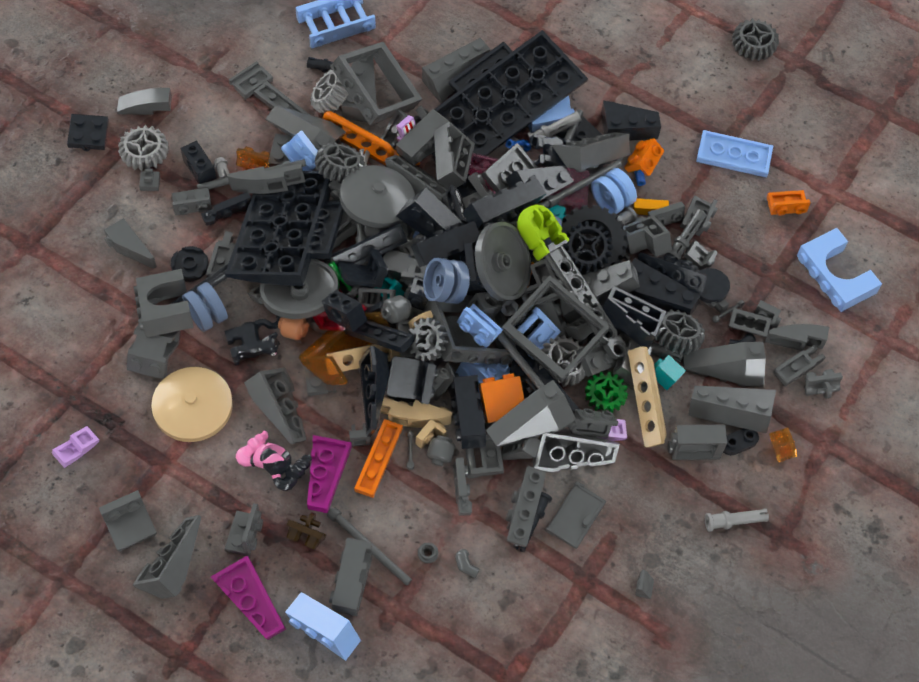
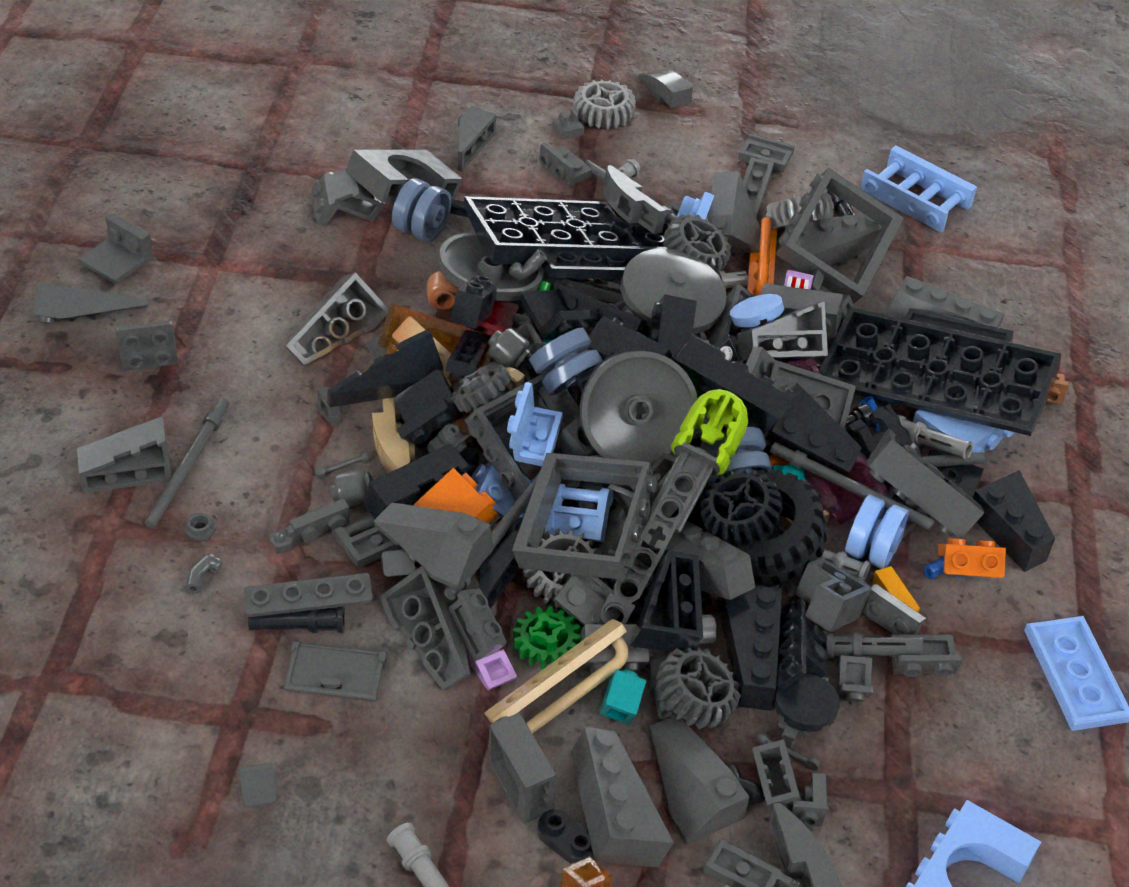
camera: 65 degrees right, 15 degrees down
lavender slope [52,426,99,468] -> none
black plate [67,114,109,151] -> none
tan dish [152,367,233,442] -> none
black tile [171,246,209,282] -> none
black brick [180,140,216,184] -> none
black hinge [201,192,251,226] -> none
magenta wing [211,556,286,640] -> none
black animal [224,315,281,366] -> none
clear orange hips [236,146,270,170] -> none
hair [236,431,312,491] -> none
light blue wedge [285,592,361,661] -> none
dark brown hips [287,512,327,549] -> none
magenta wing [307,435,352,513] -> none
orange plate [354,419,403,498] -> none
tan bracket [416,419,447,449] -> none
orange bracket [767,190,811,215] -> none
none -> dark grey arm [509,250,547,281]
none -> light blue tile [730,294,784,328]

